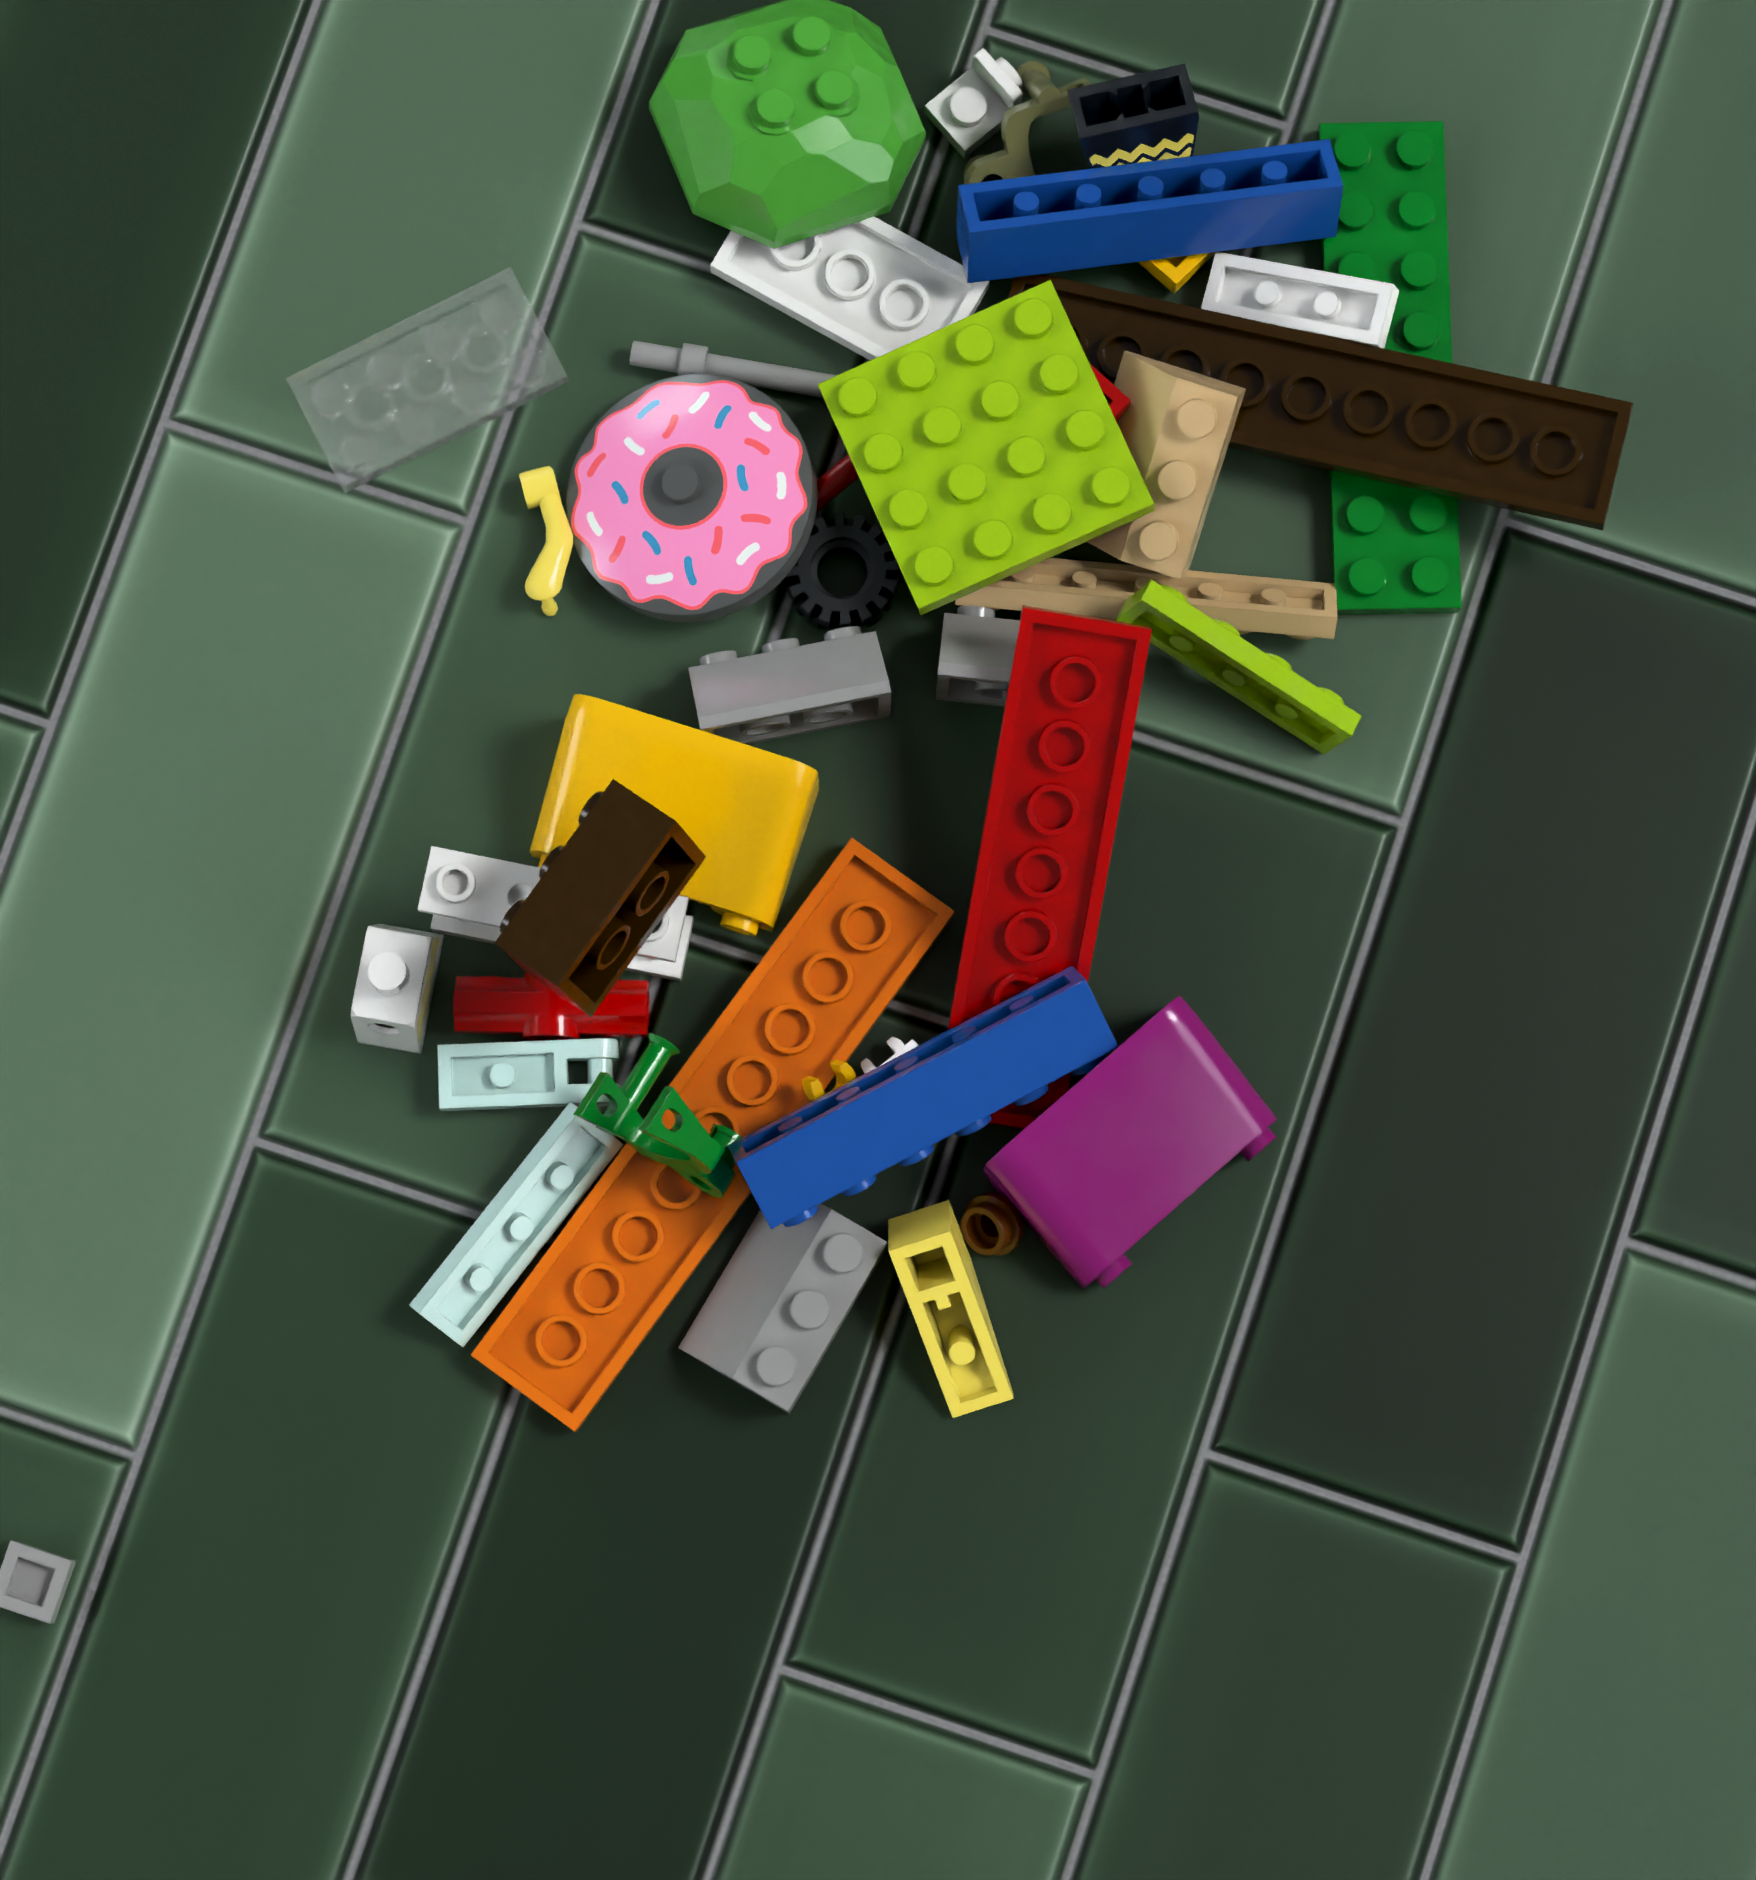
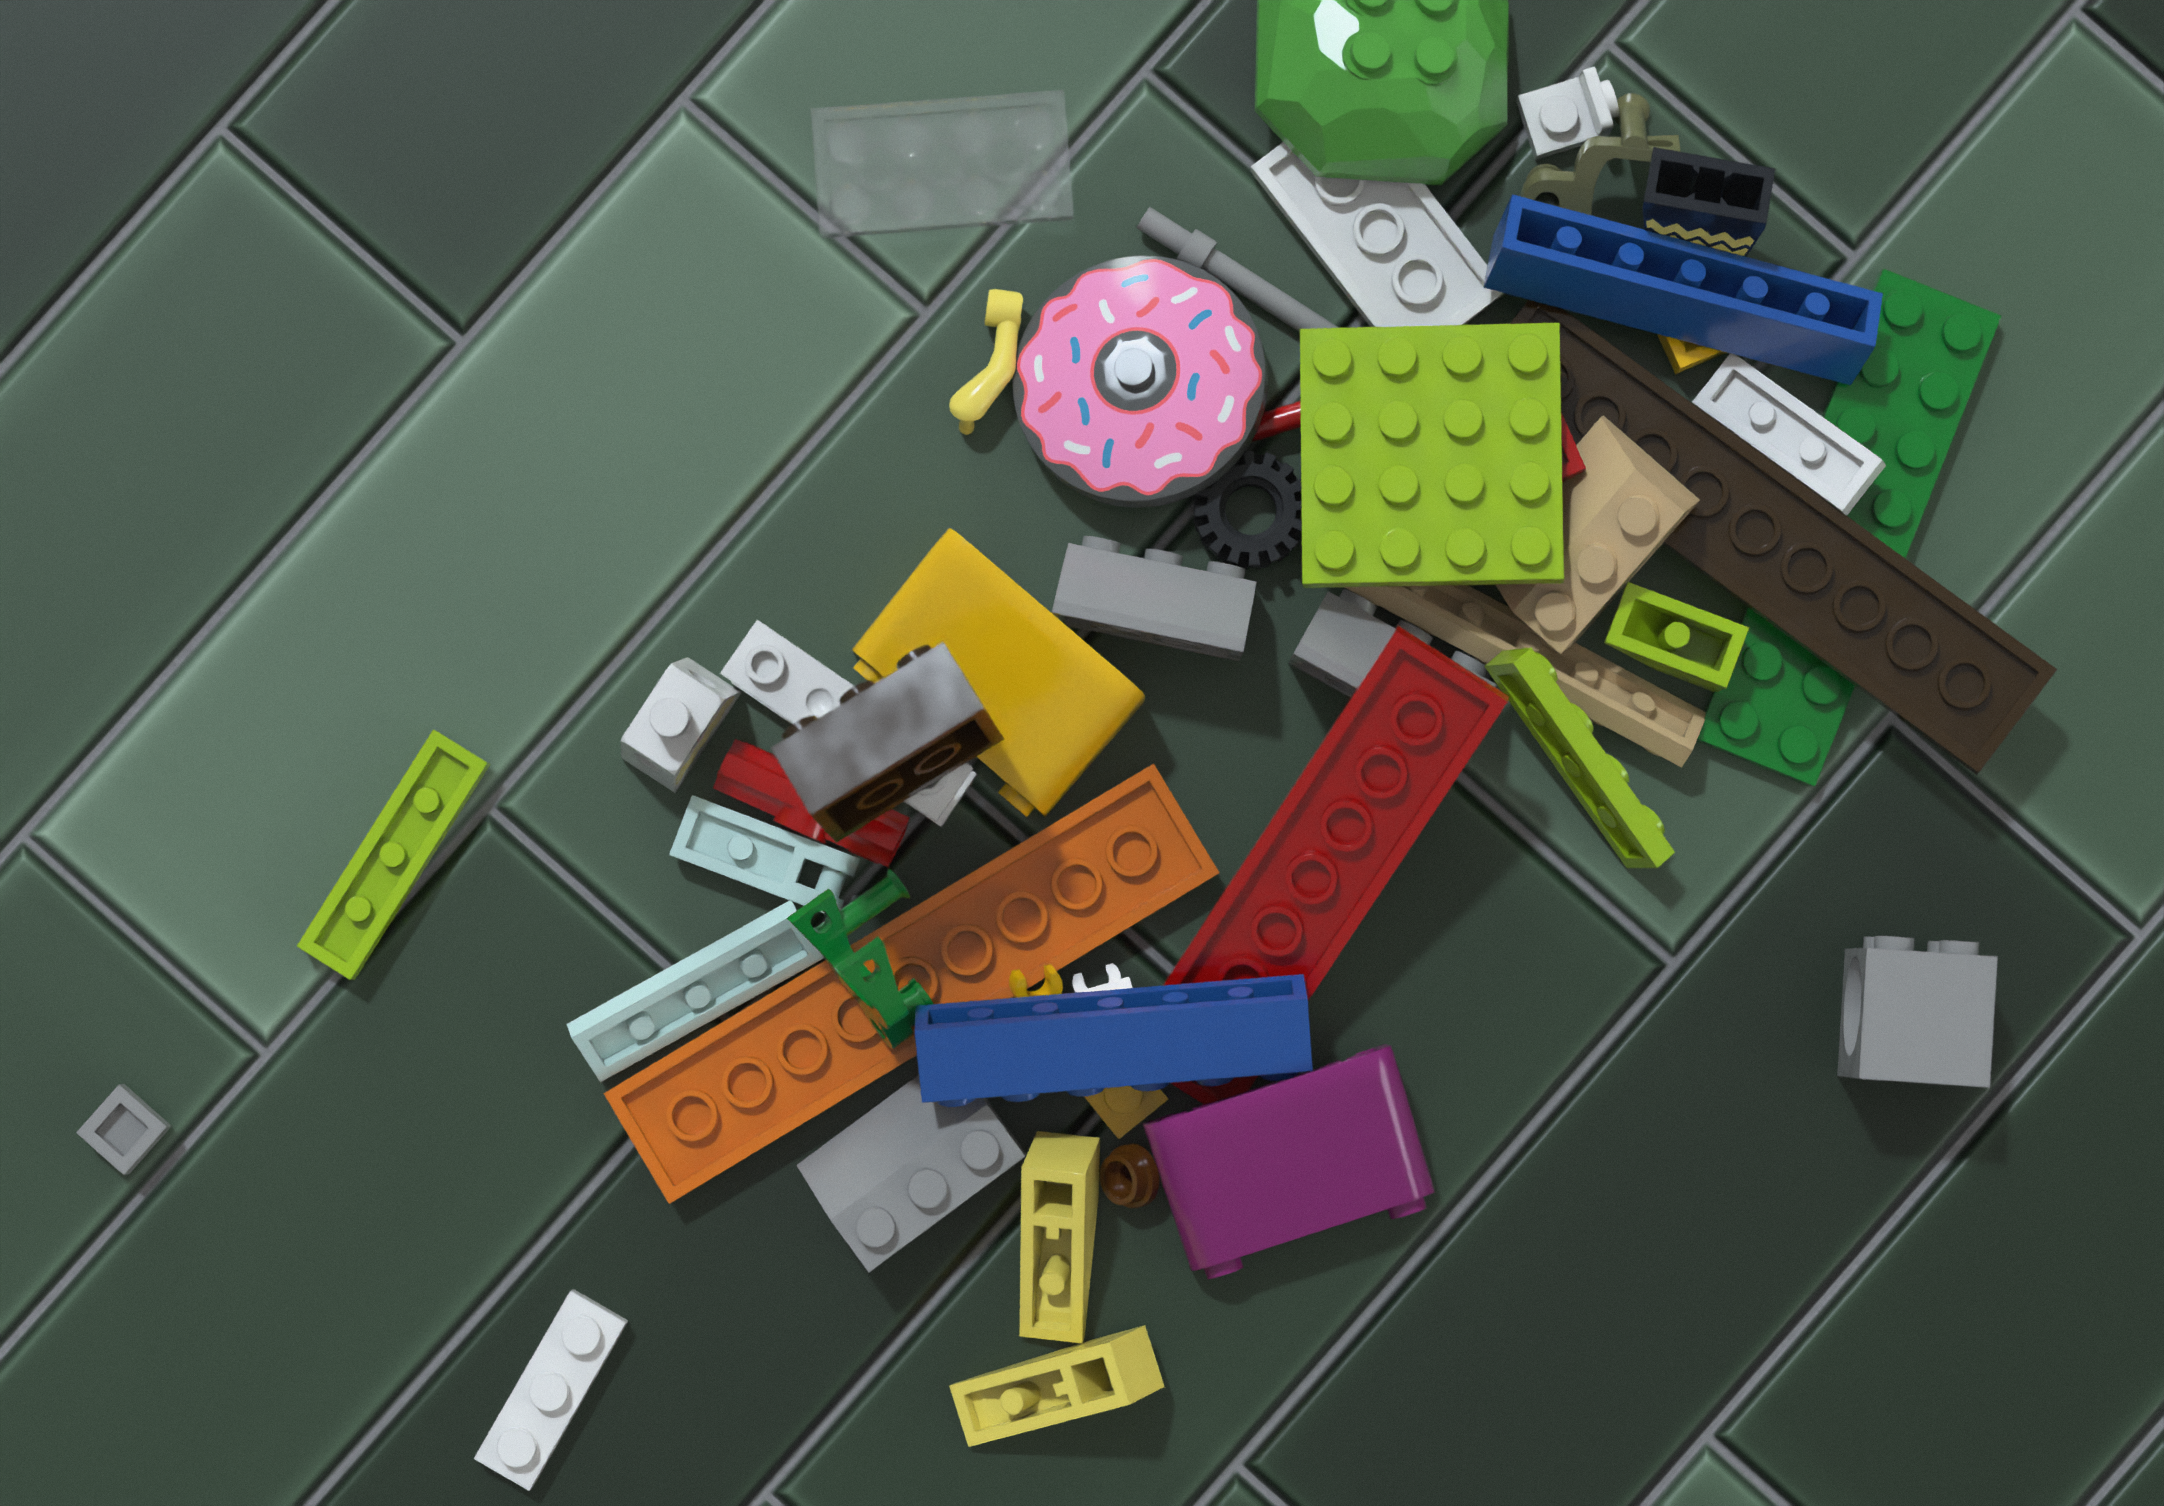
camera: 30 degrees right, 5 degrees up
none -> lime plate [296,729,491,980]
none -> white plate [474,1289,628,1491]
none -> light yellow slope [949,1325,1165,1447]
none -> yellow plate [1084,1086,1168,1139]
none -> lime slope [1604,582,1749,692]
none -> light grey brick [1837,936,1998,1088]

